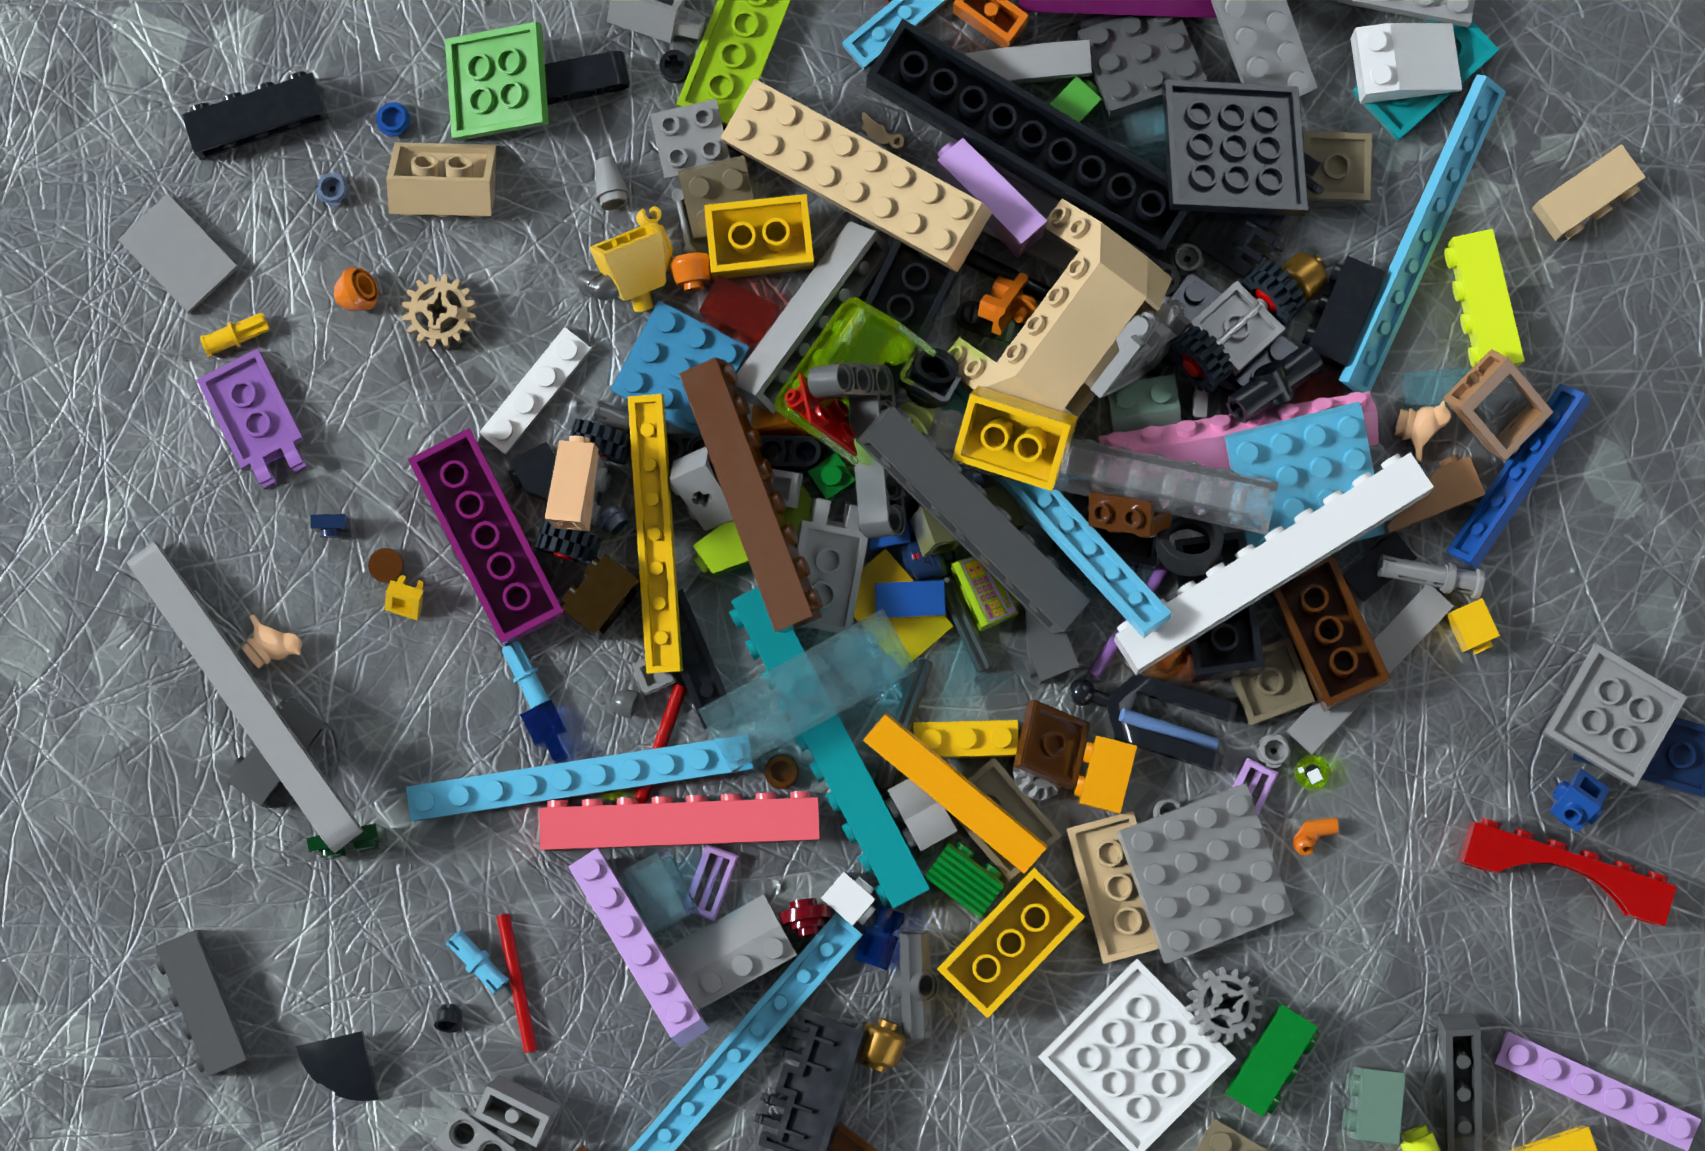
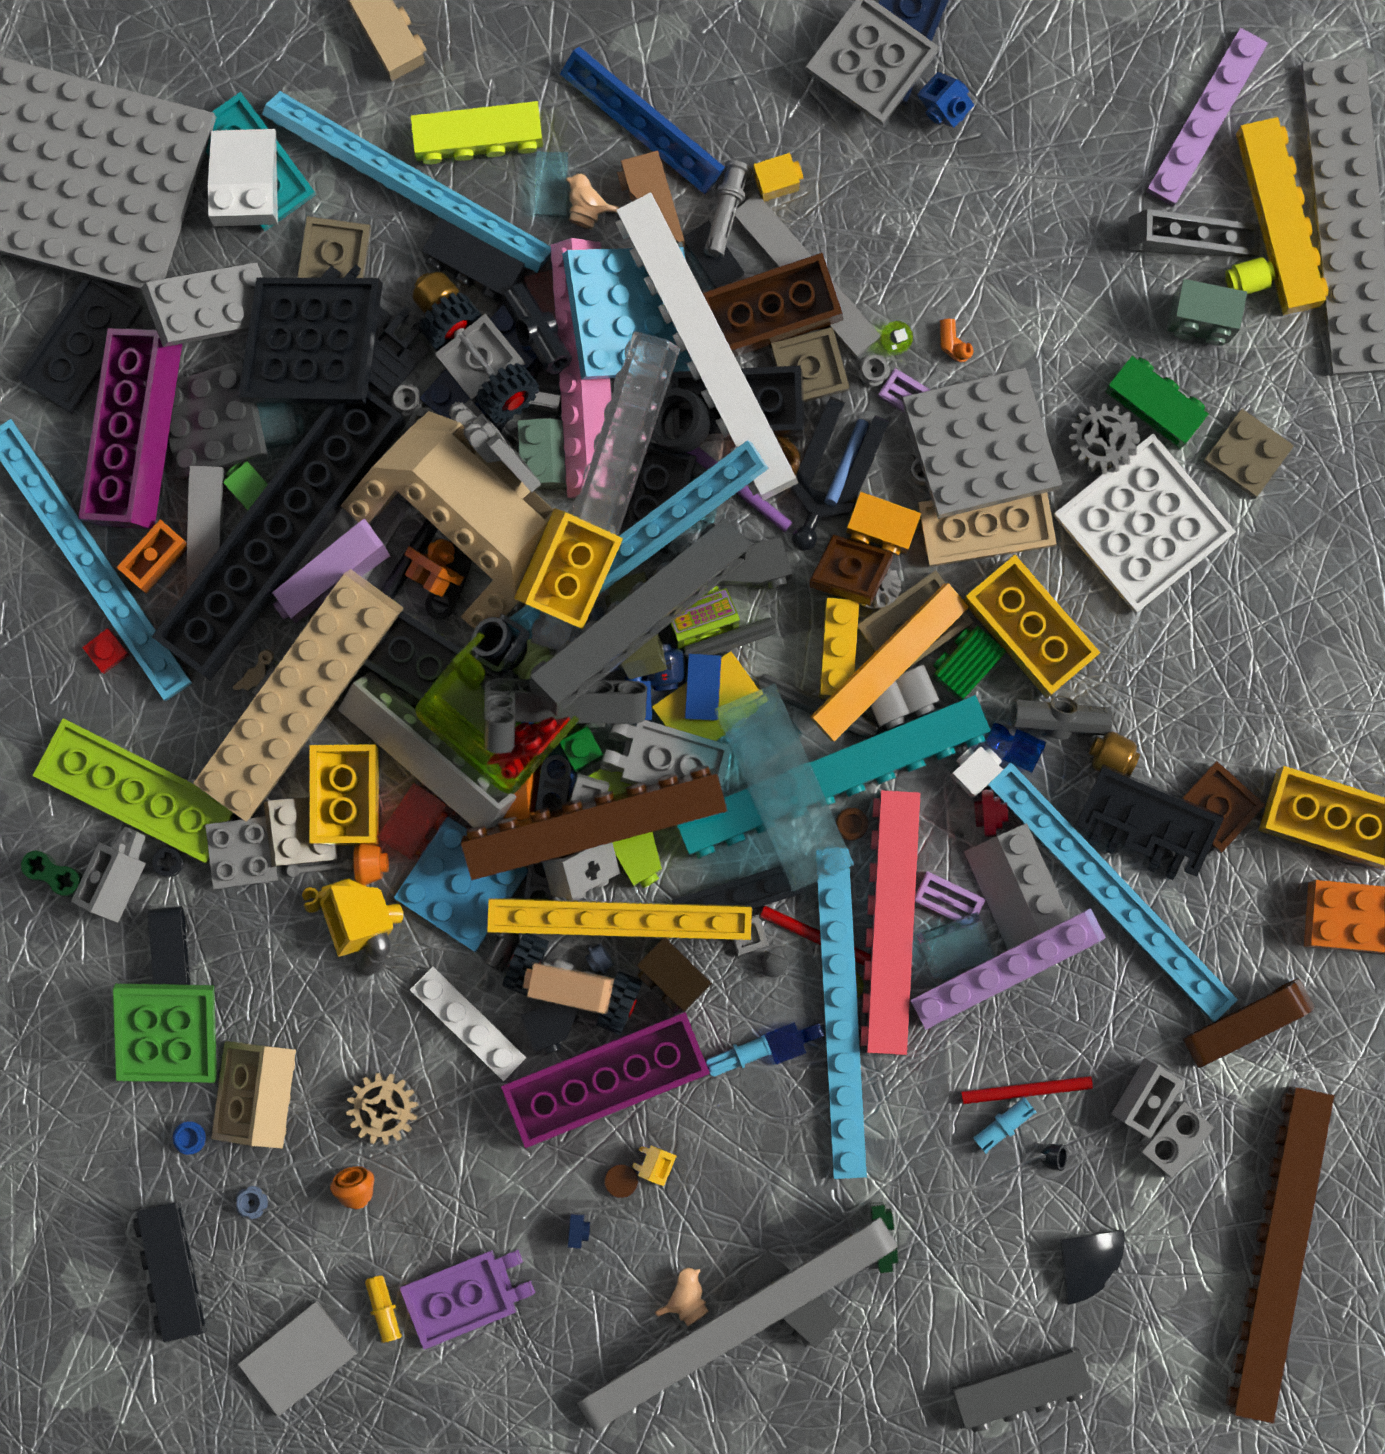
camera: 90 degrees left, 0 degrees up
light grey cone [595,157,630,210] -> none
reddish brown bracket [1089,491,1171,538] -> none
medium nougat window [1443,349,1553,461] -> none
red arch [1458,818,1677,926] -> none

